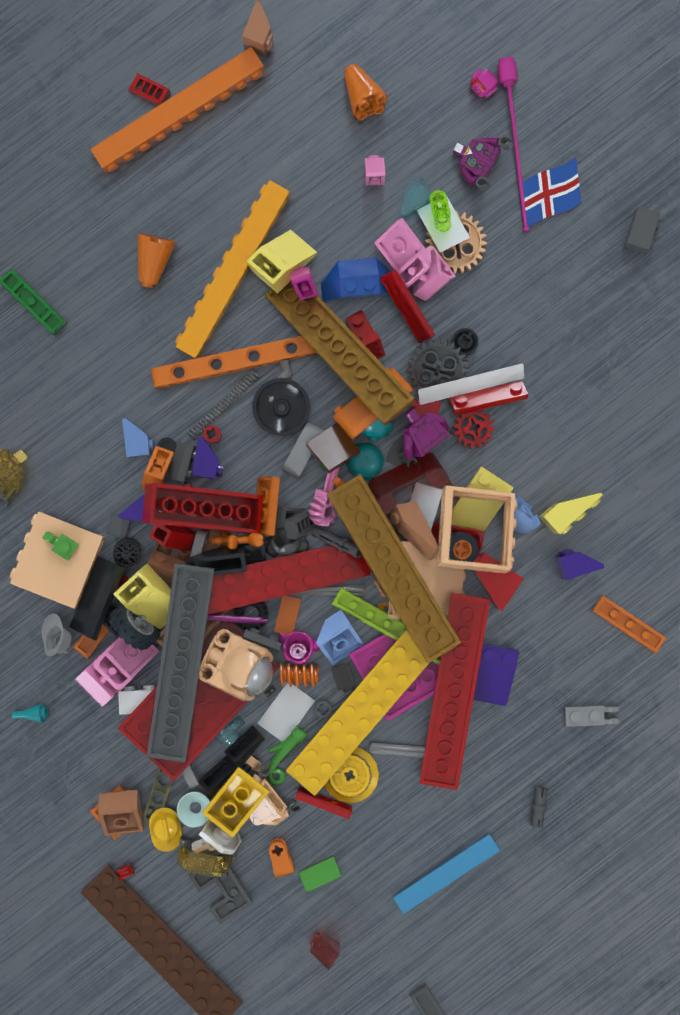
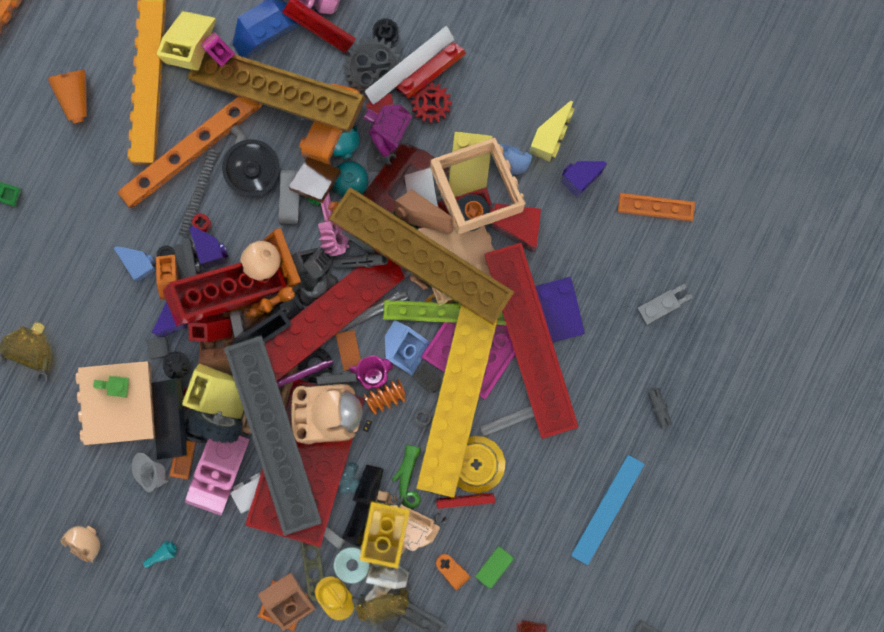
camera: 30 degrees left, 5 degrees down
white sticker [258,682,315,741] -> none
red bracket [345,310,385,359] -> none
none -> light nougat cylinder [240,241,281,280]

